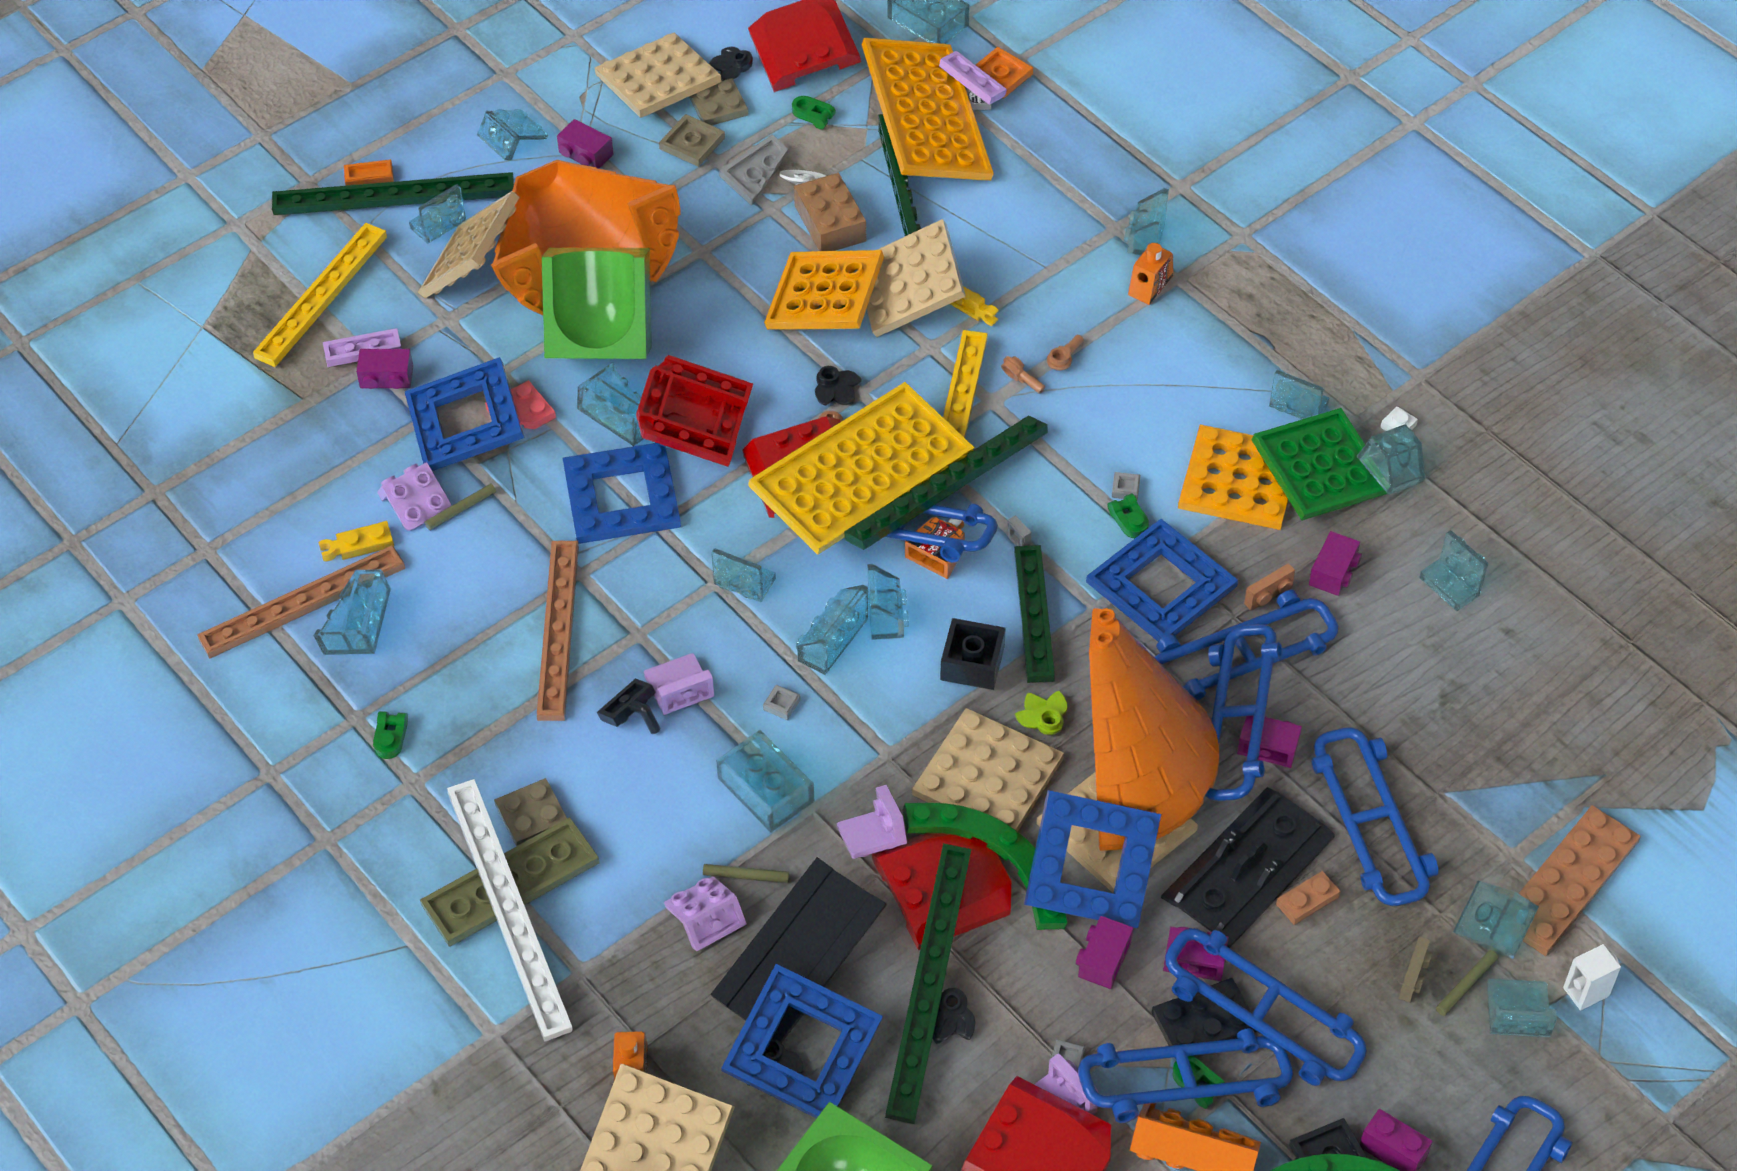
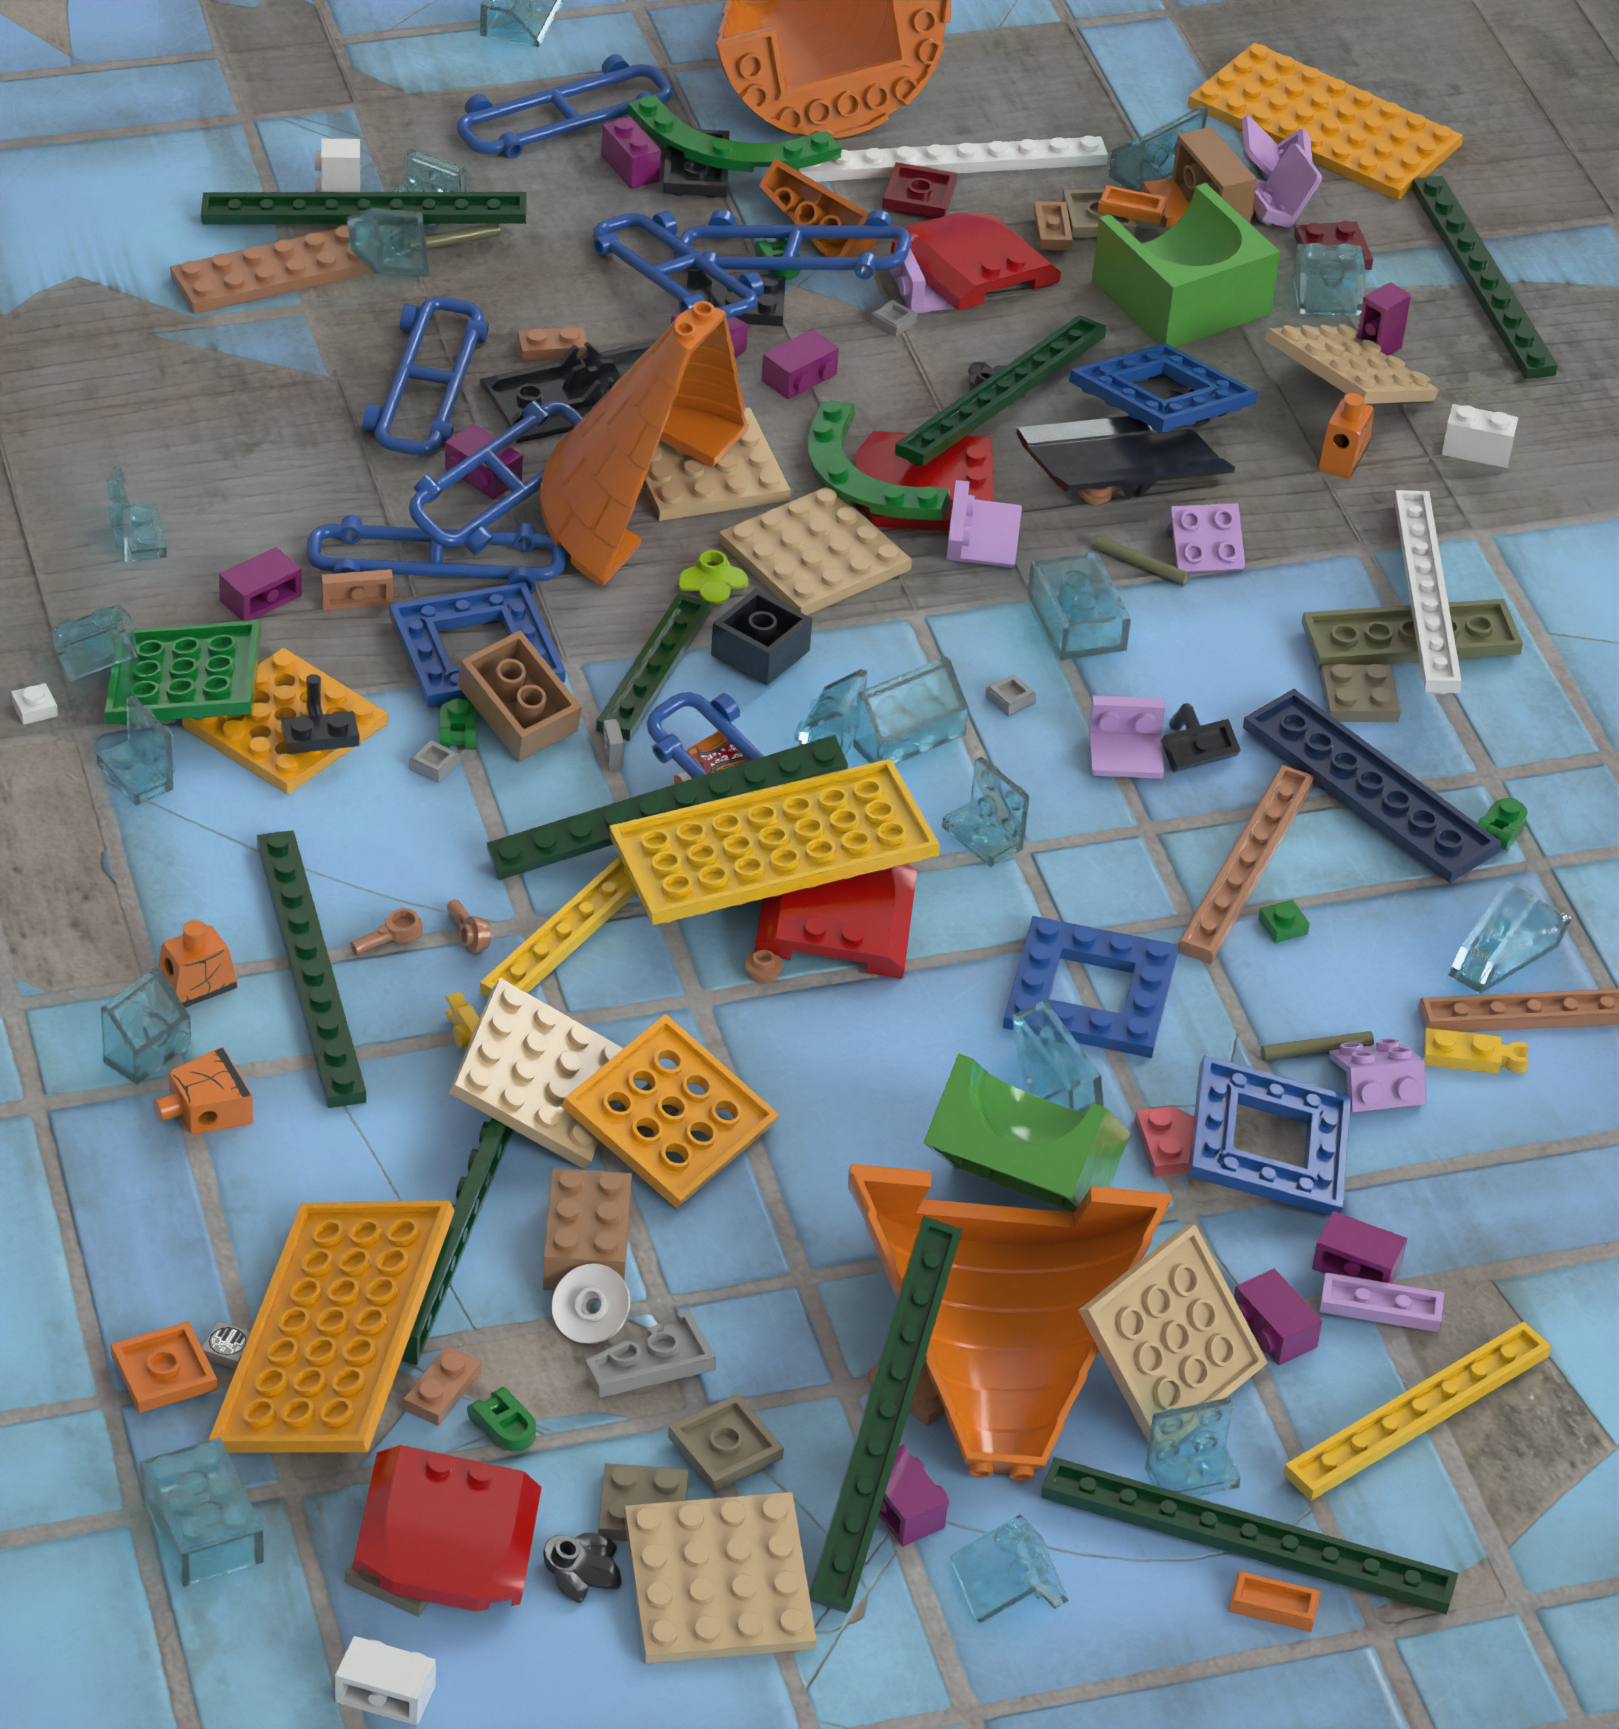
camera: 160 degrees left, 10 degrees down
red wedge [636,355,753,467] -> none
black plate [815,366,862,406] -> none
lavender plate [939,51,1007,105] -> none
blue plate [1024,790,1161,928] -> none
dark tan plate [1399,936,1433,1003] -> none
none -> orange torso [153,1047,253,1134]
none -> dark green plate [201,192,527,224]
none -> dark green plate [257,830,366,1108]
none -> black plate [281,674,360,754]
none -> nougat plate [403,1346,482,1426]
none -> medium nougat brick [457,630,582,762]
none -> dark green plate [809,1216,963,1614]
none -> magenta brick [1234,1268,1322,1365]
none -> dark blue plate [1243,689,1502,883]
none -> green plate [1258,899,1310,943]
none -> white brick [1442,404,1518,468]

